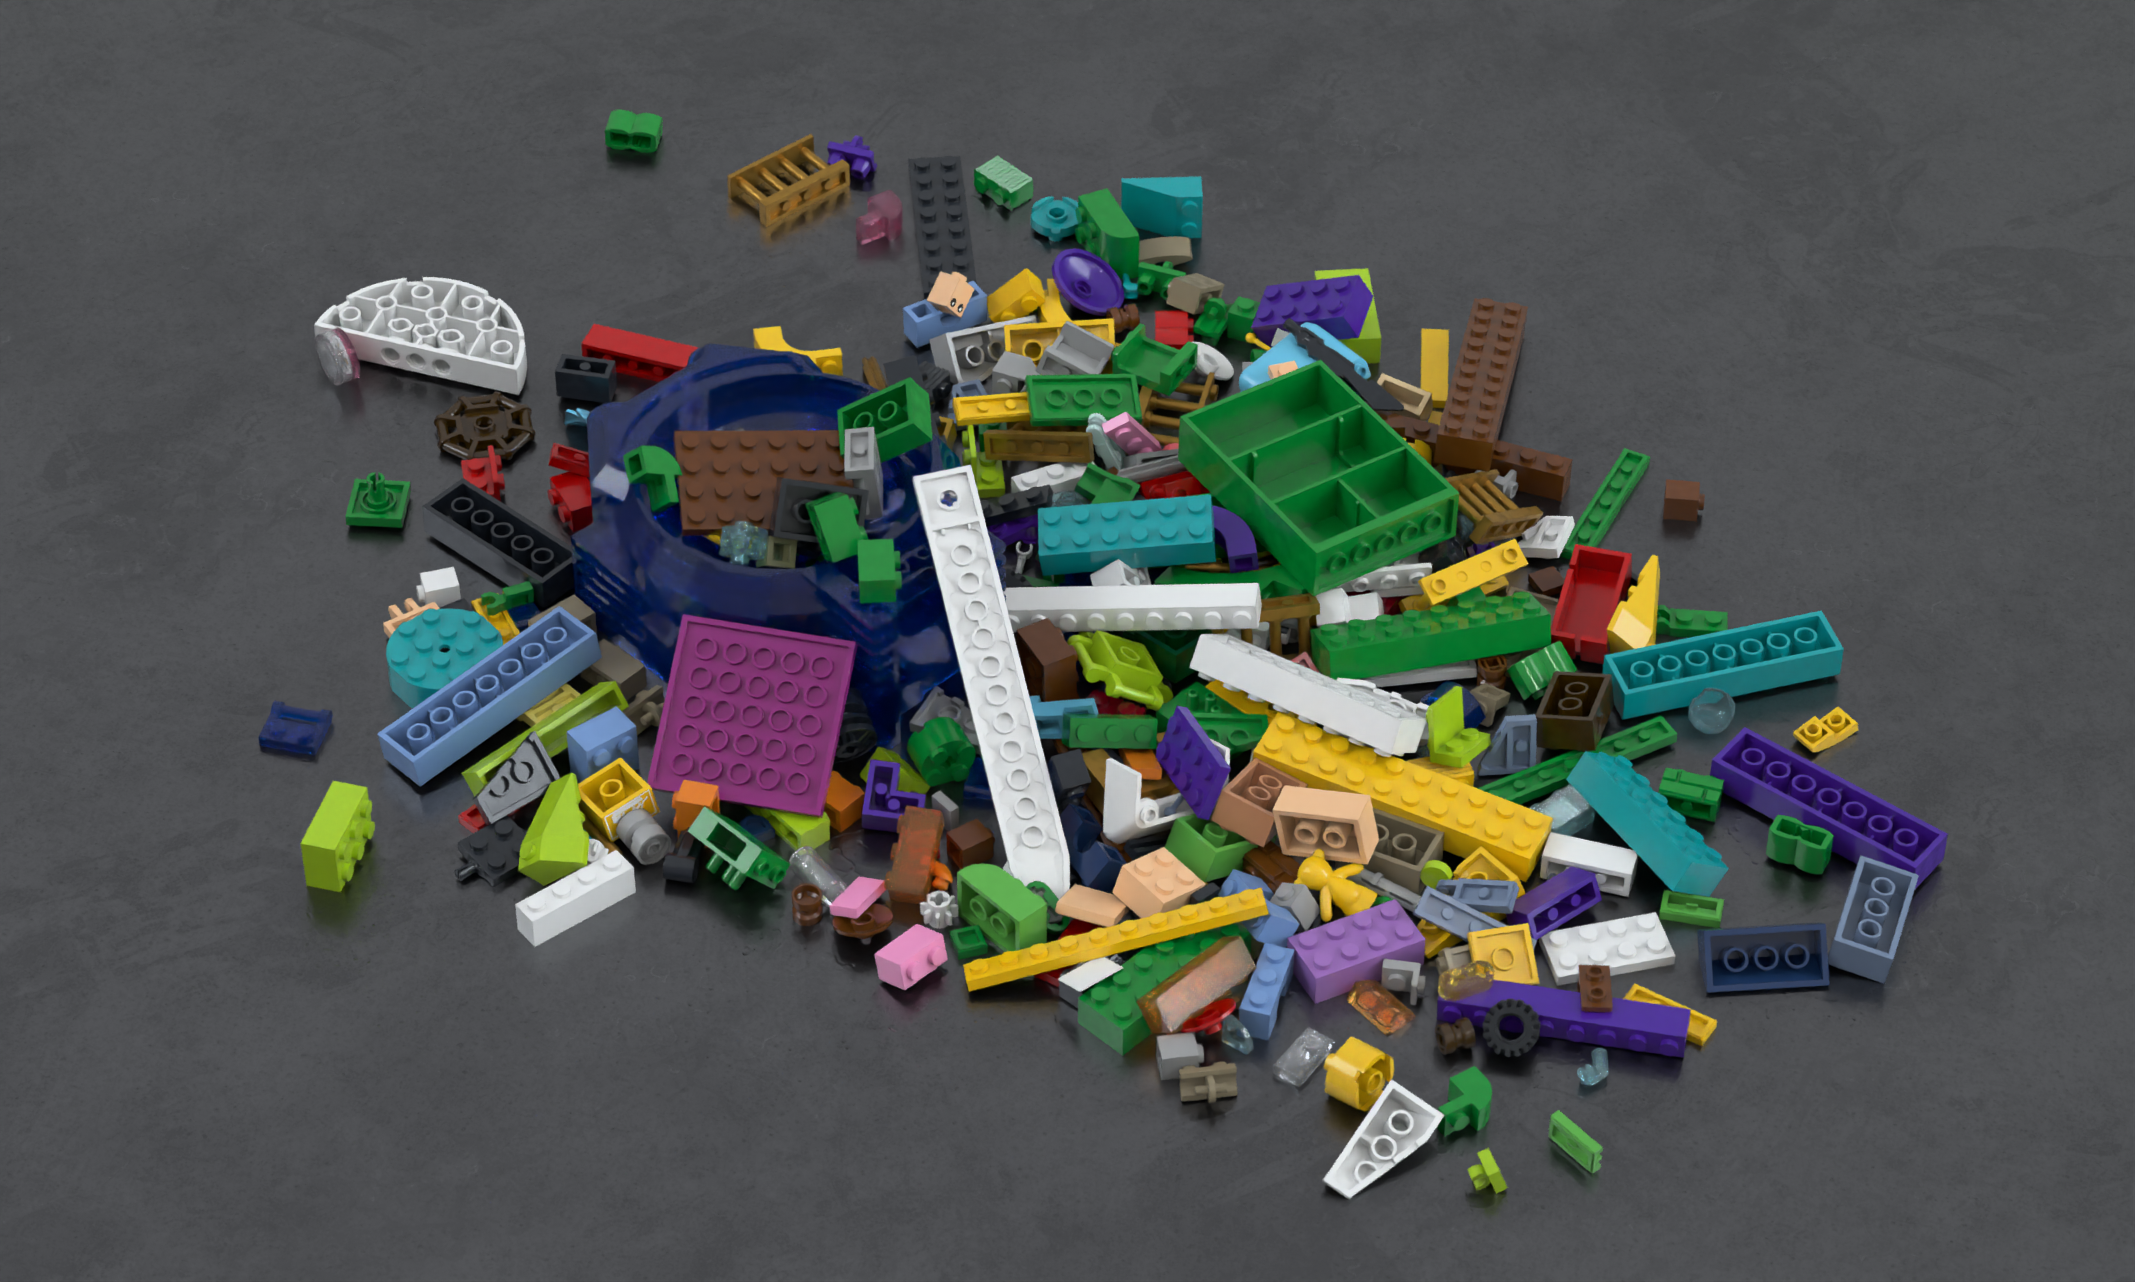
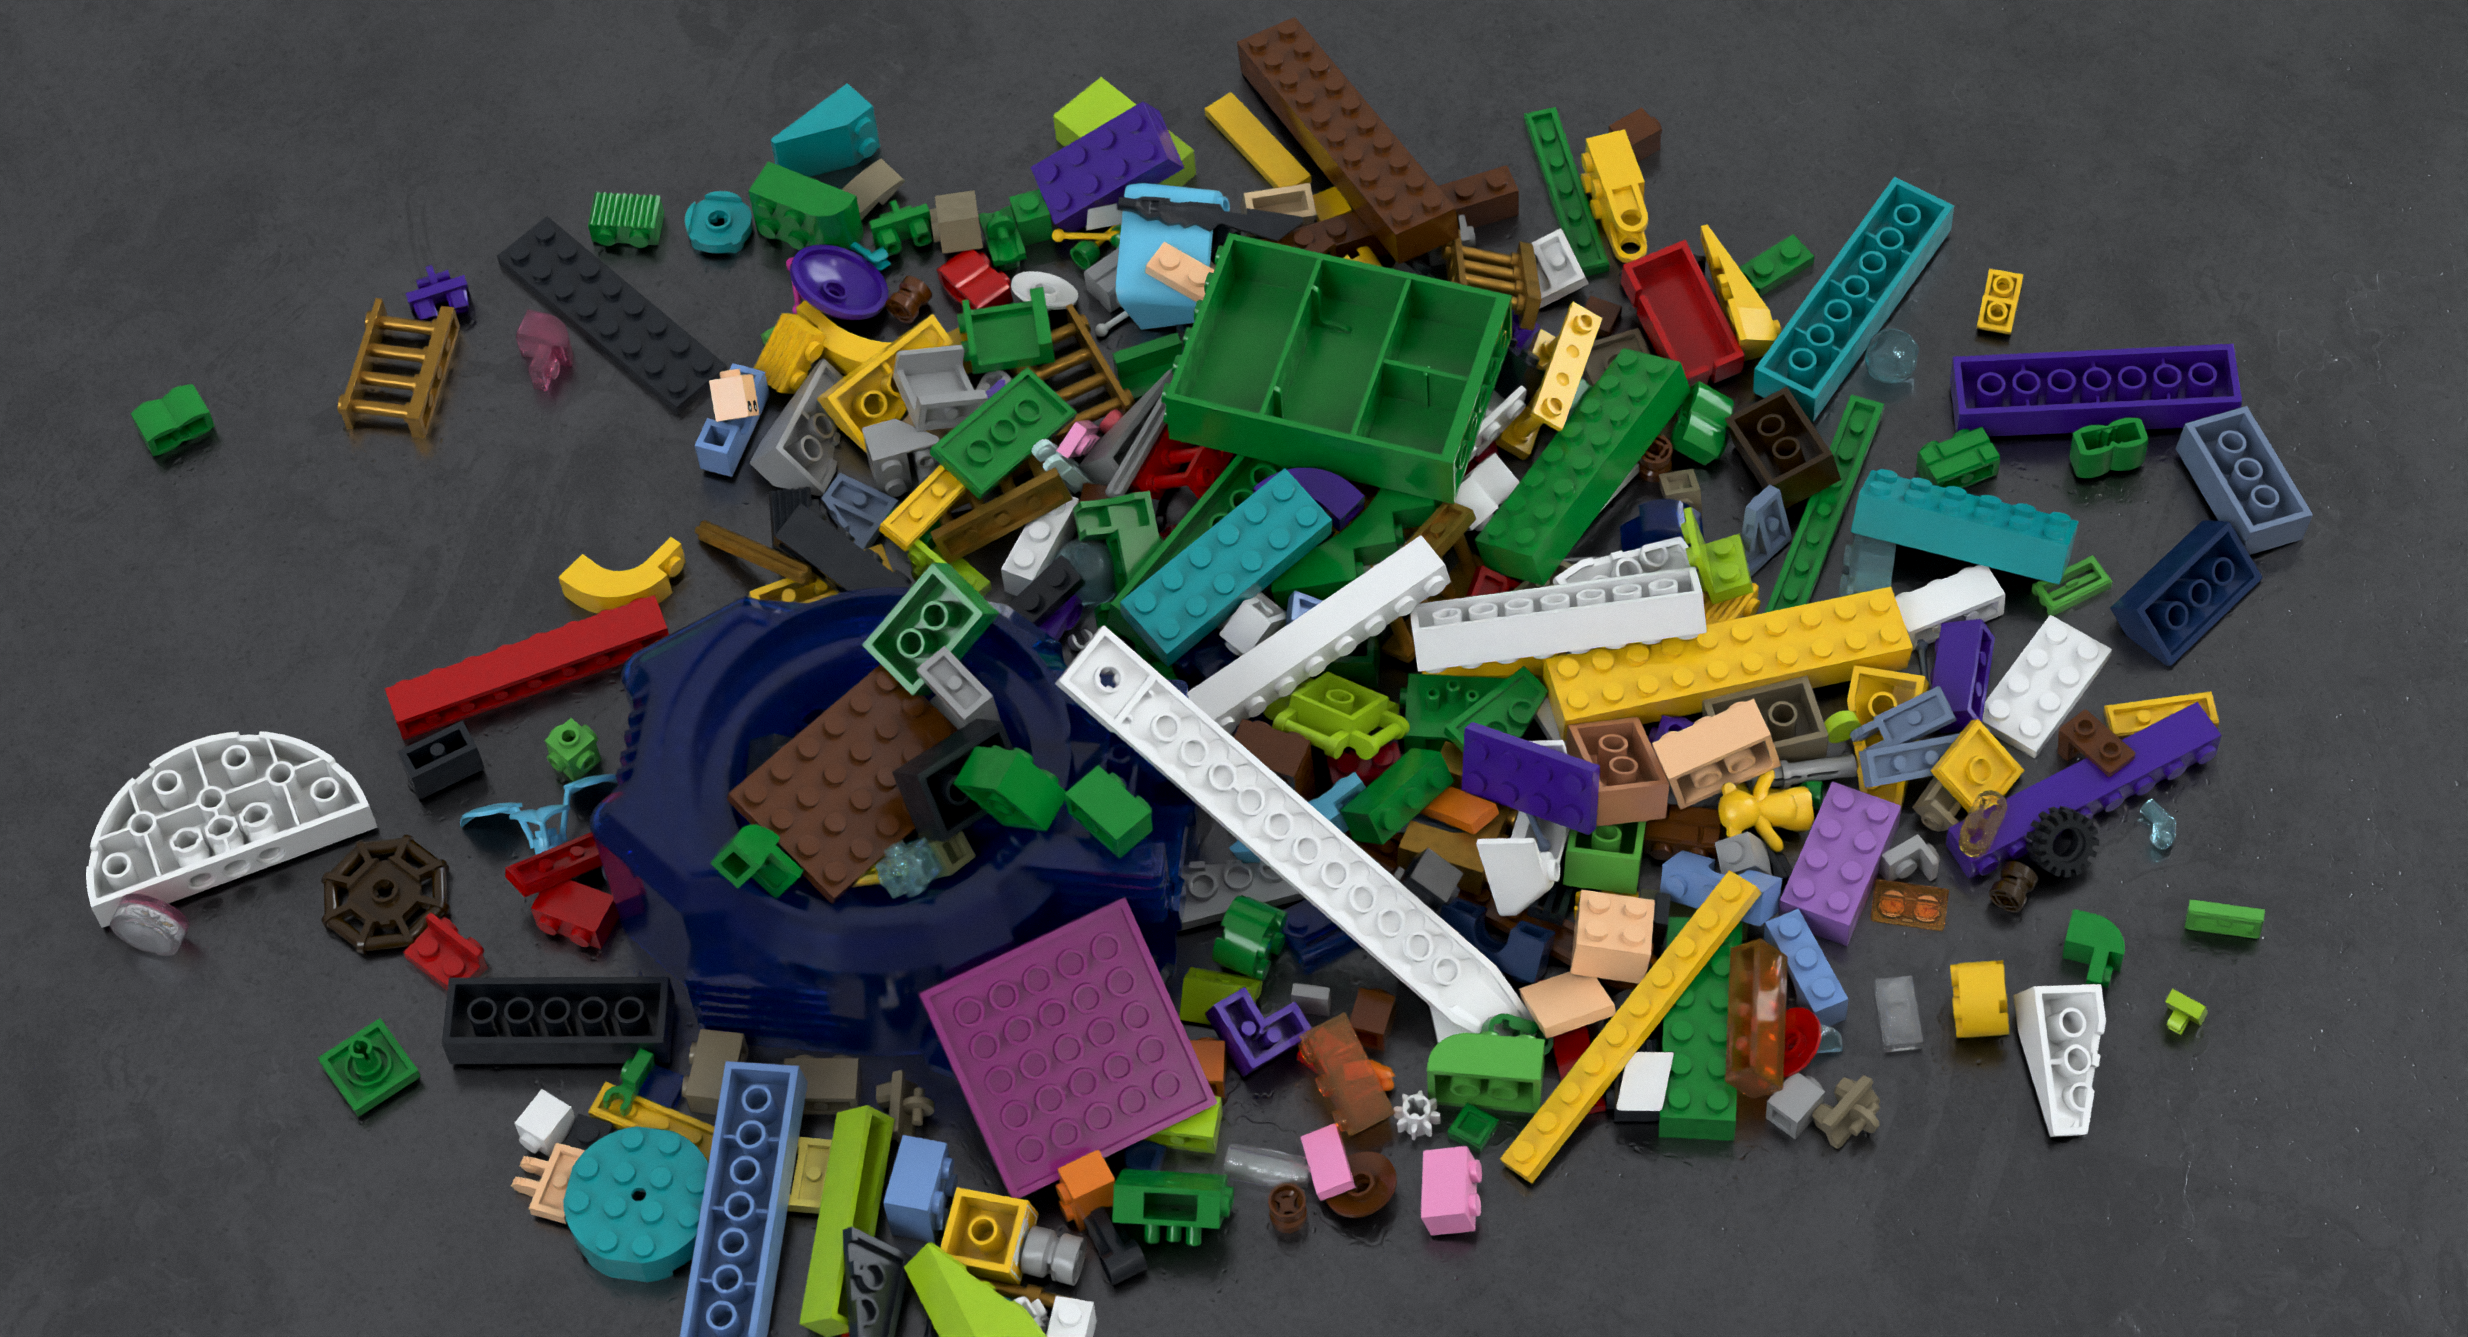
camera: 35 degrees left, 15 degrees up
none -> yellow brick [1581,129,1648,263]

